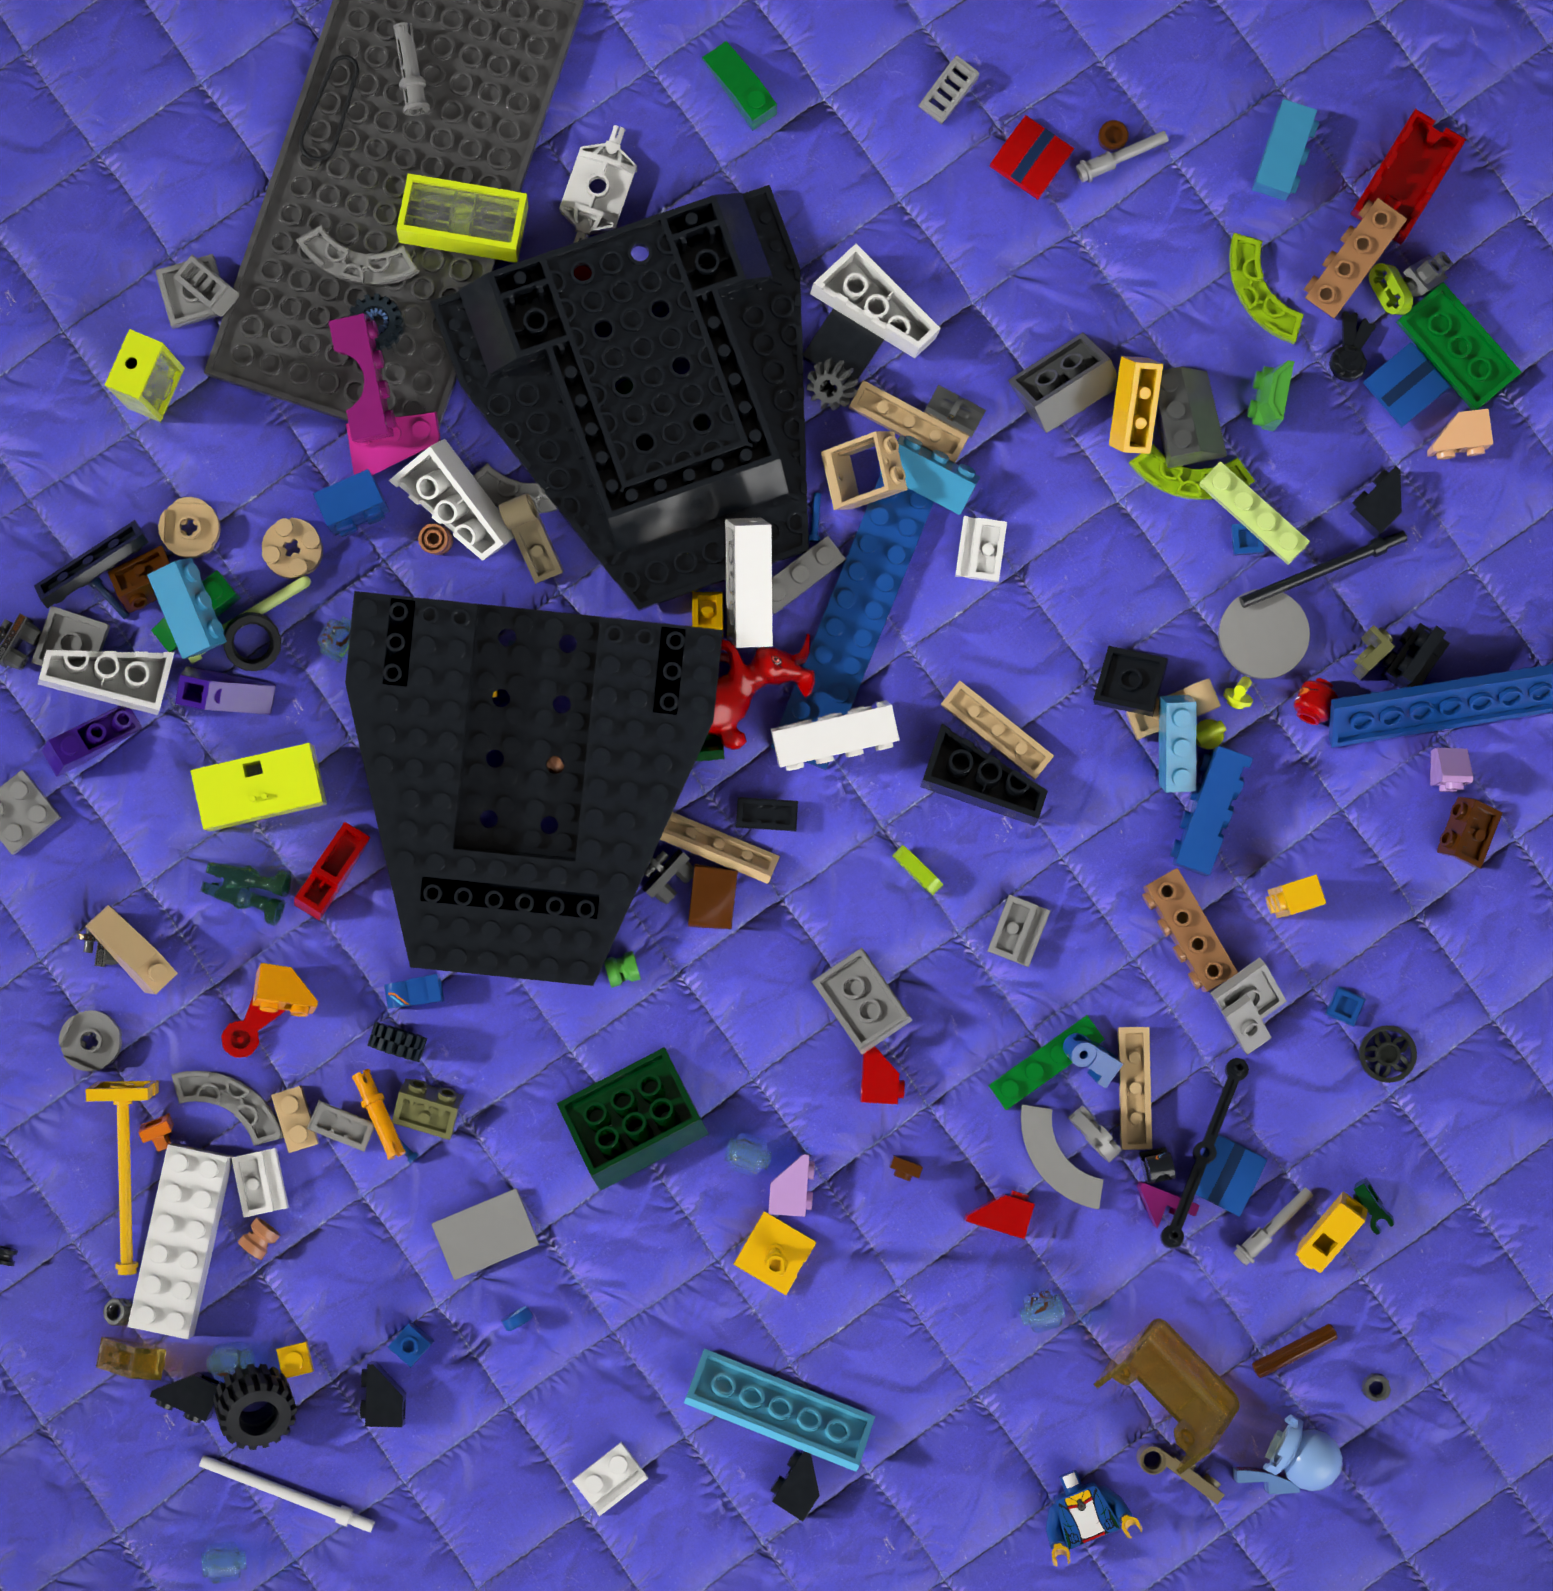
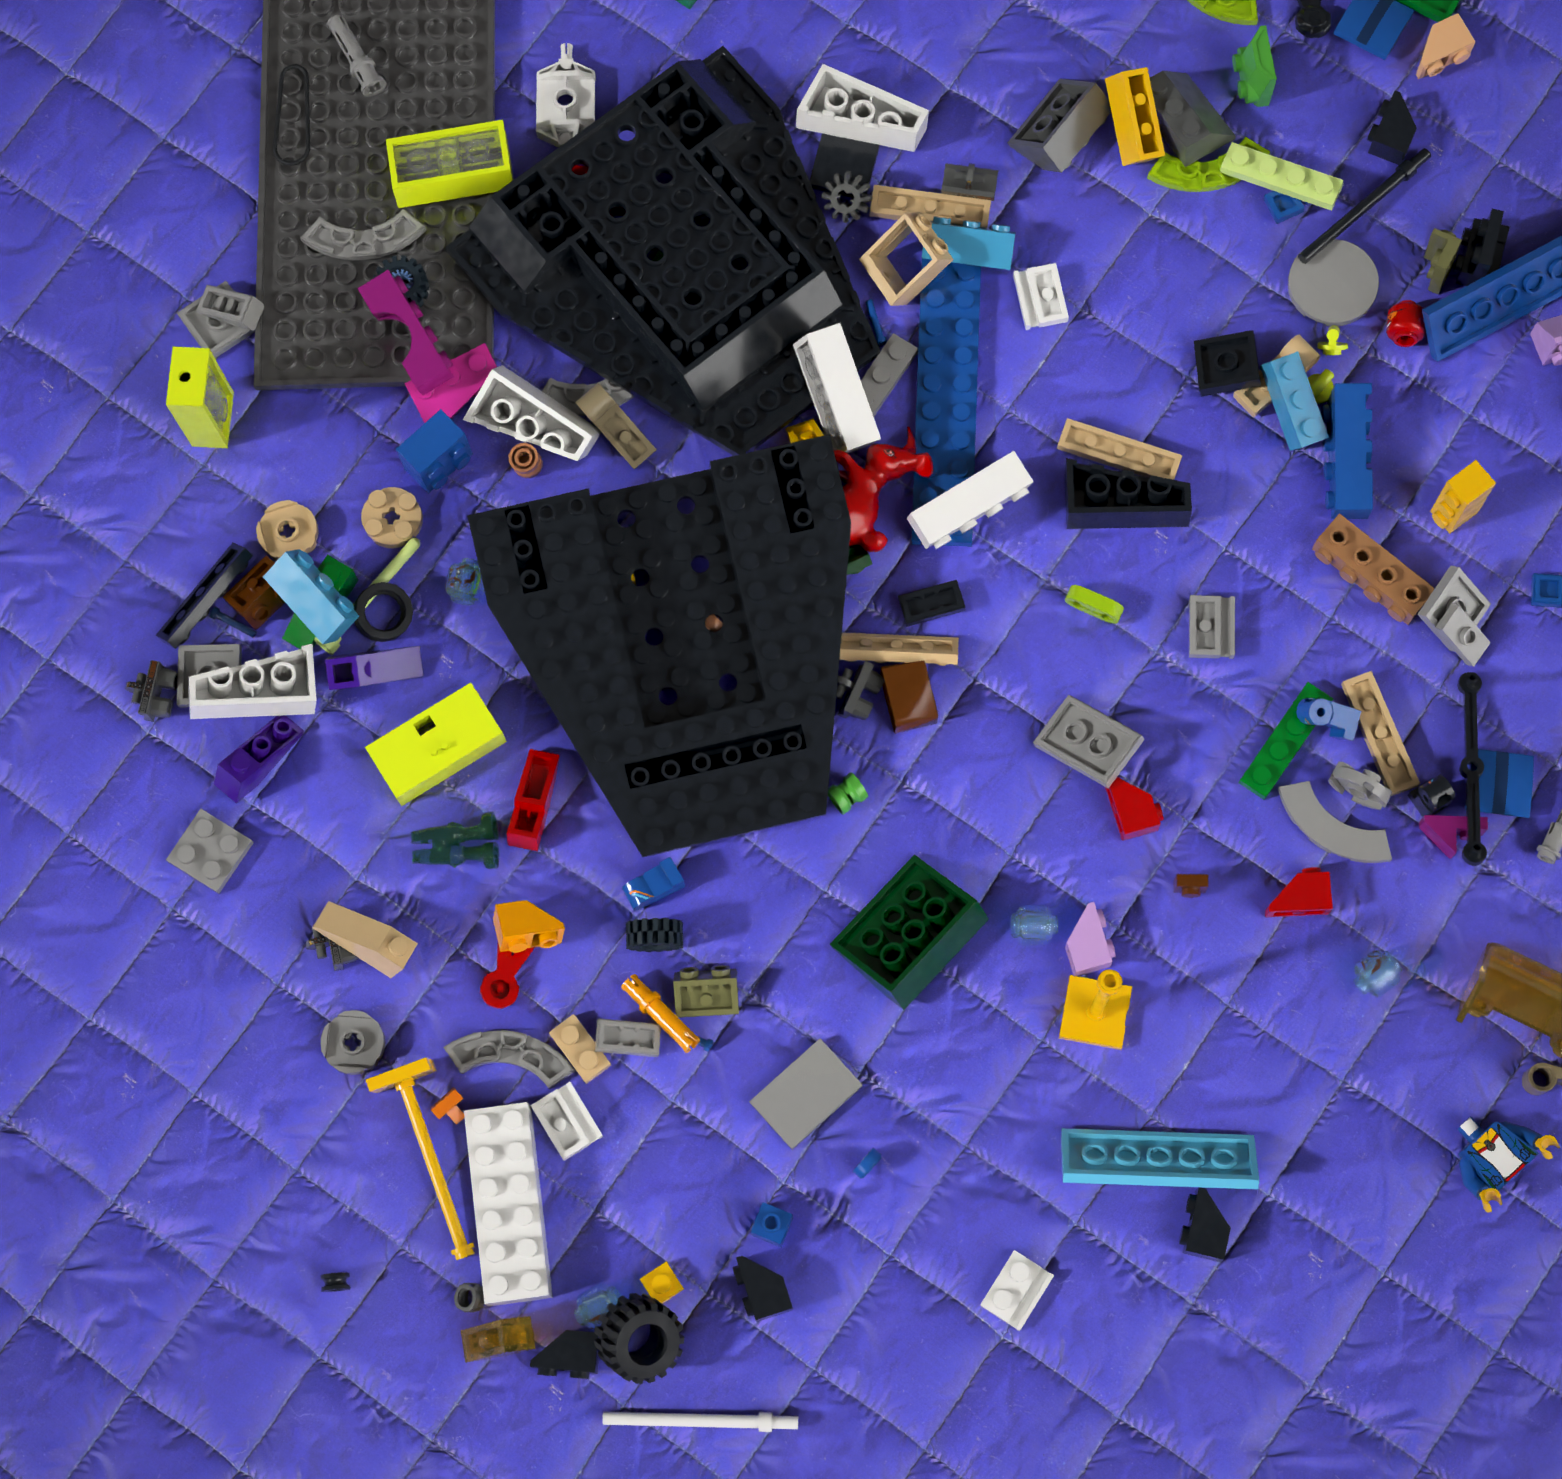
camera: 10 degrees left, 10 degrees down
nougat wheel [238,1217,281,1260] -> none

